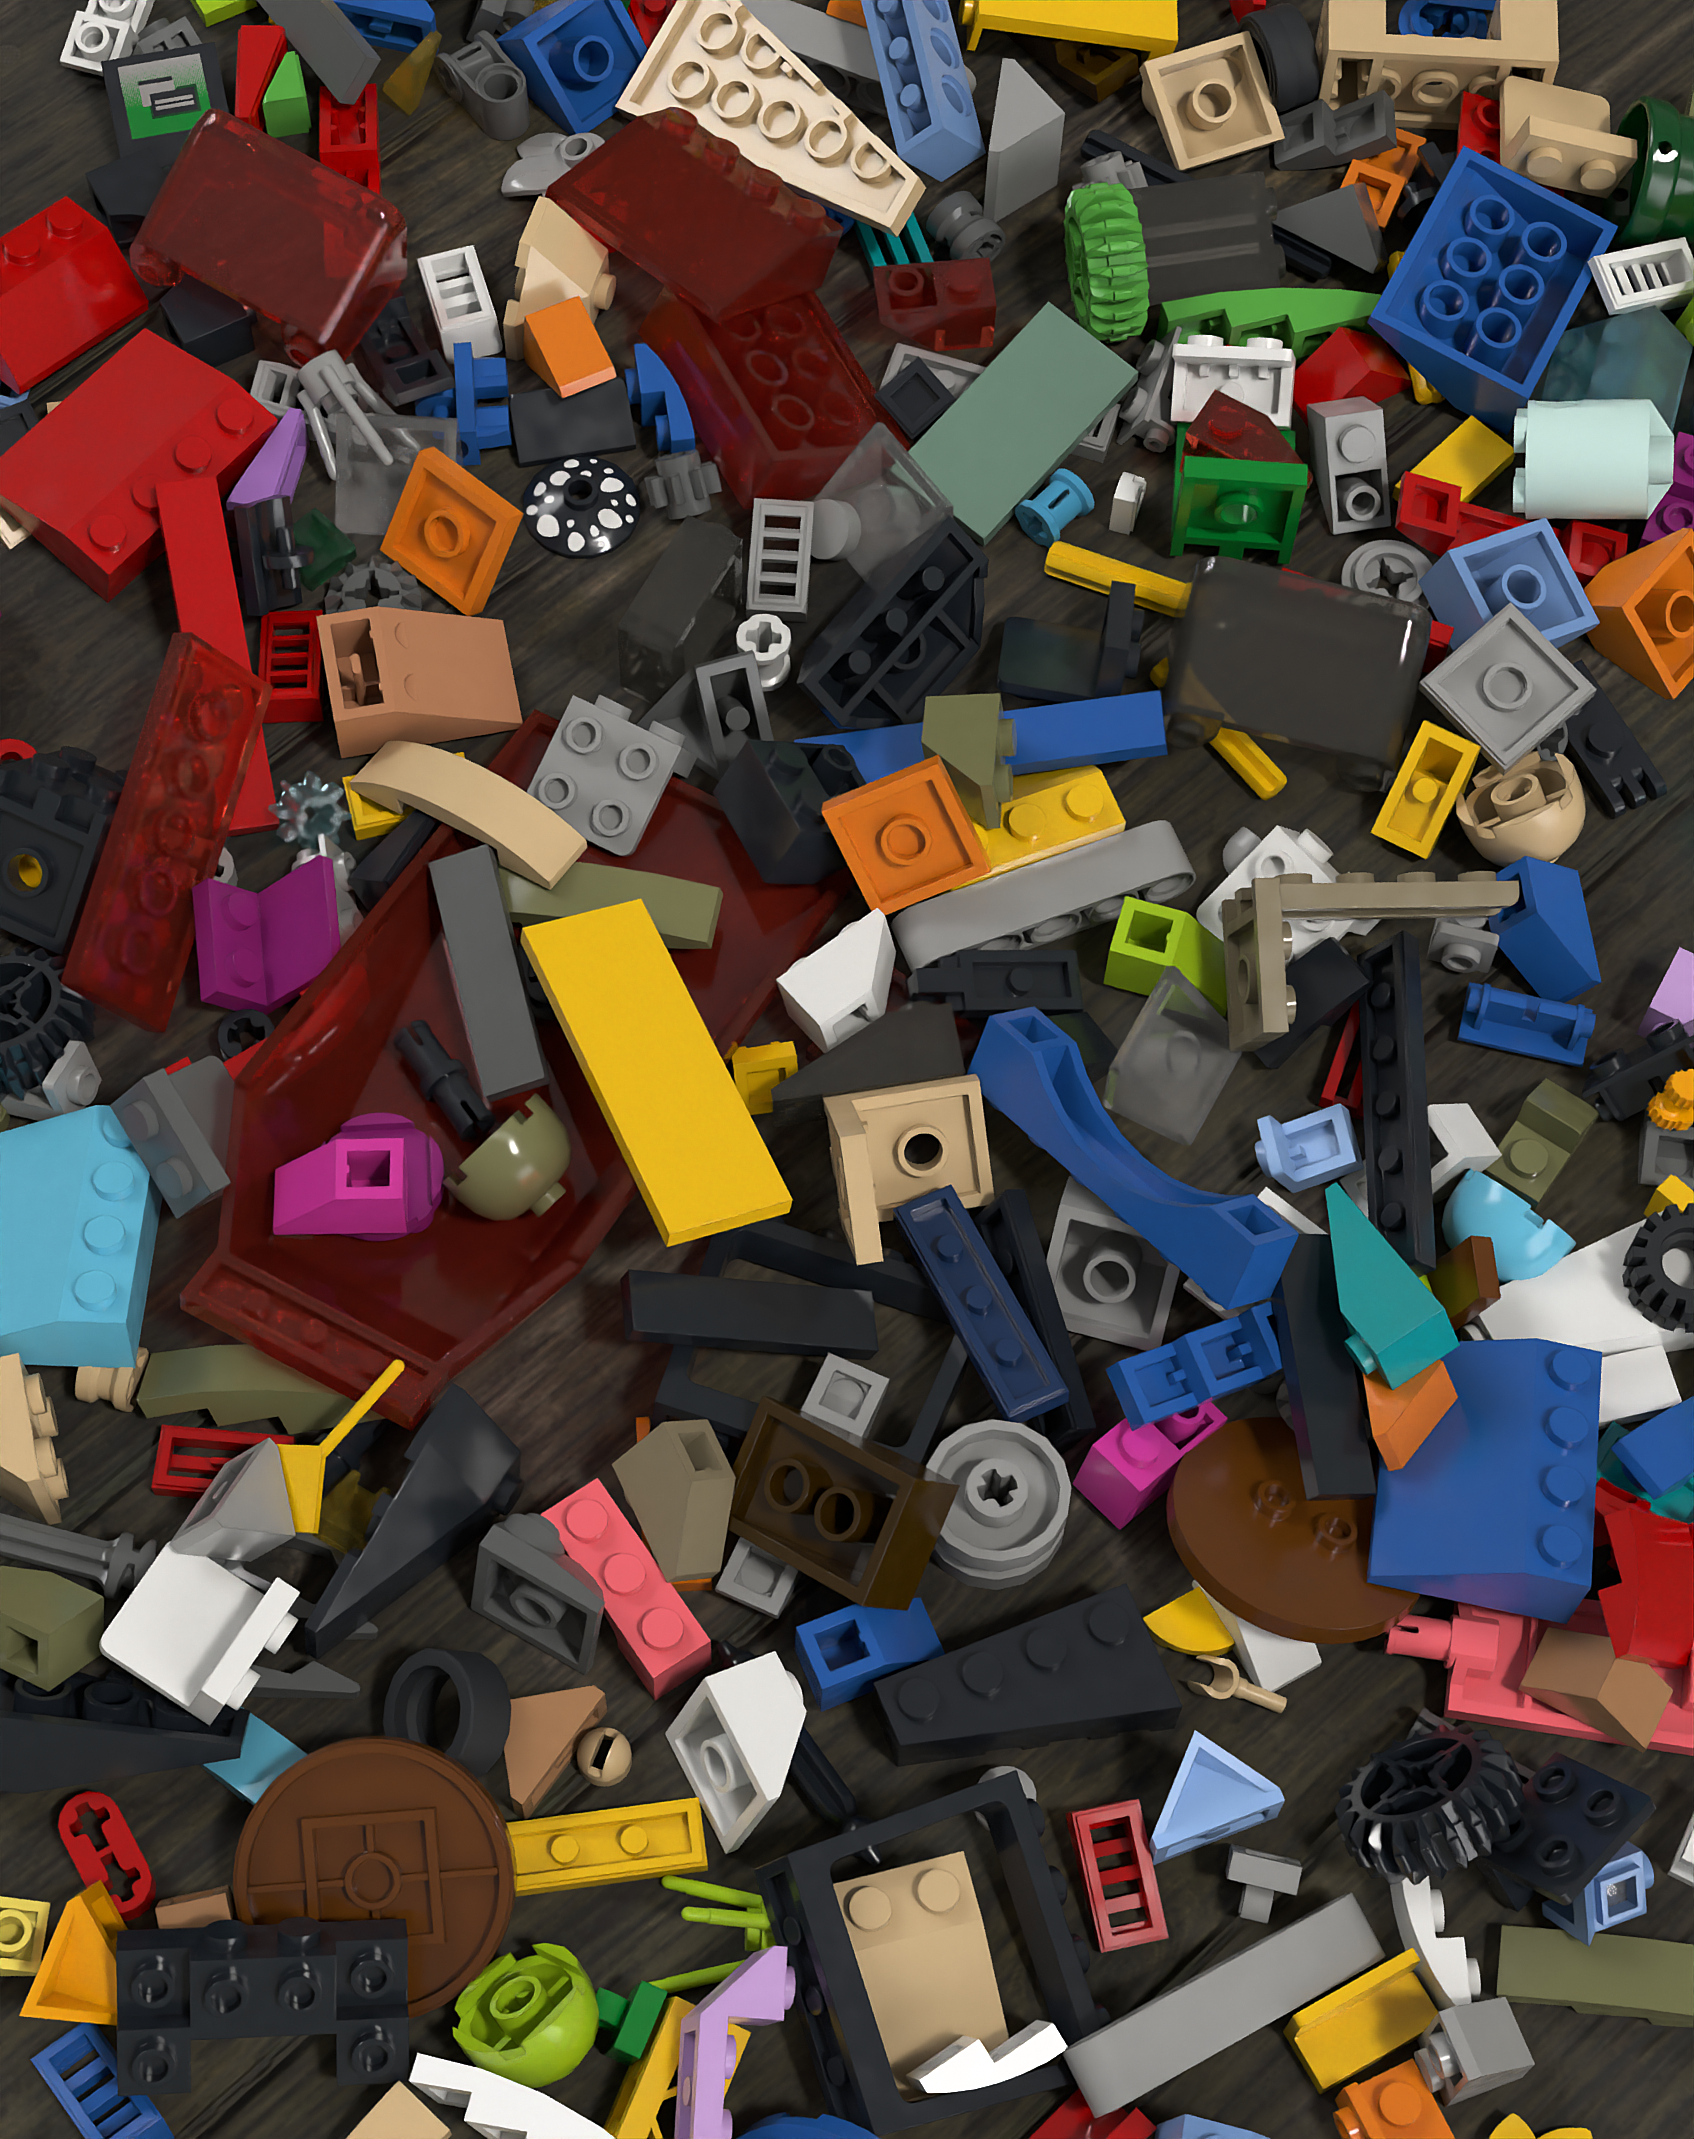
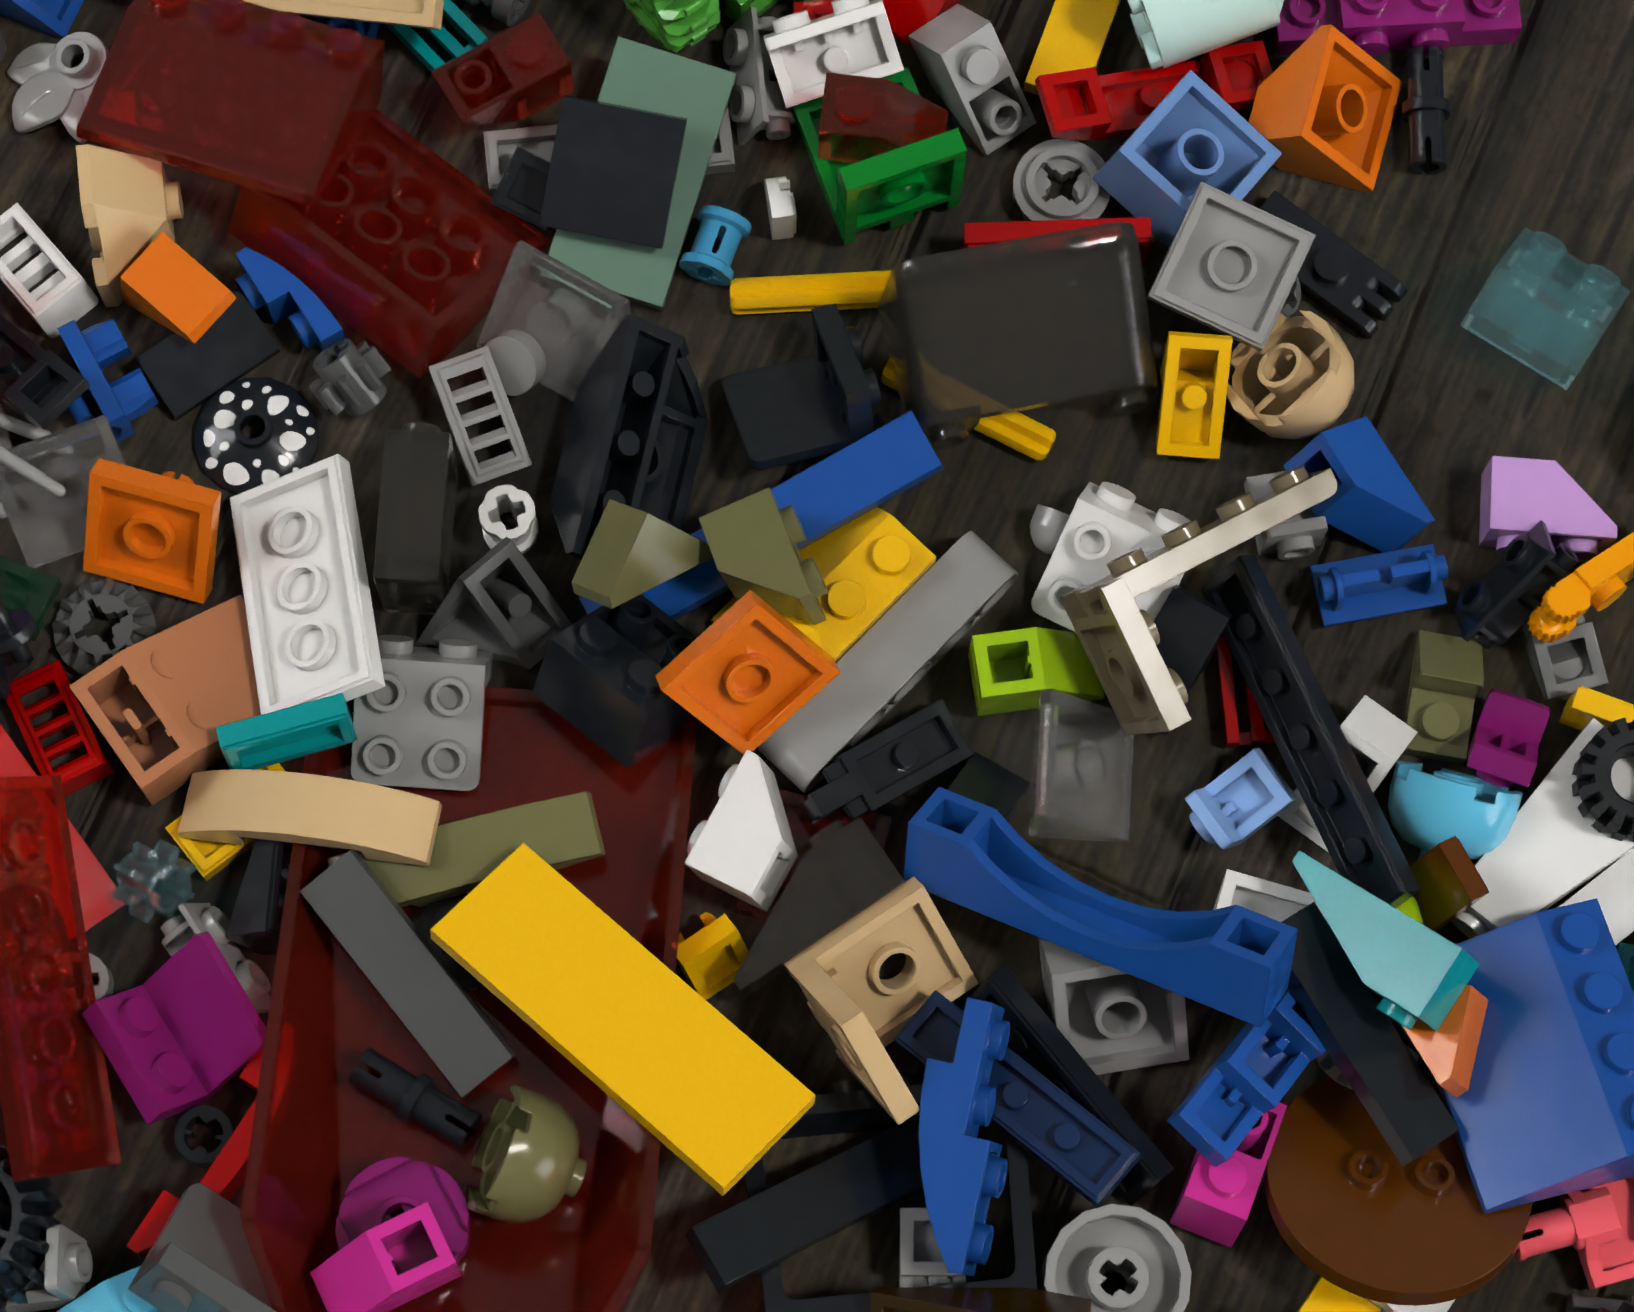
camera: 25 degrees left, 10 degrees up
none -> teal tile [216,693,358,770]
none -> white tile [230,454,385,715]
none -> black slope [539,95,688,249]
none -> olive slope [572,499,713,609]
none -> blue slope [919,997,1010,1276]
none -> magenta bracket [1467,688,1550,788]

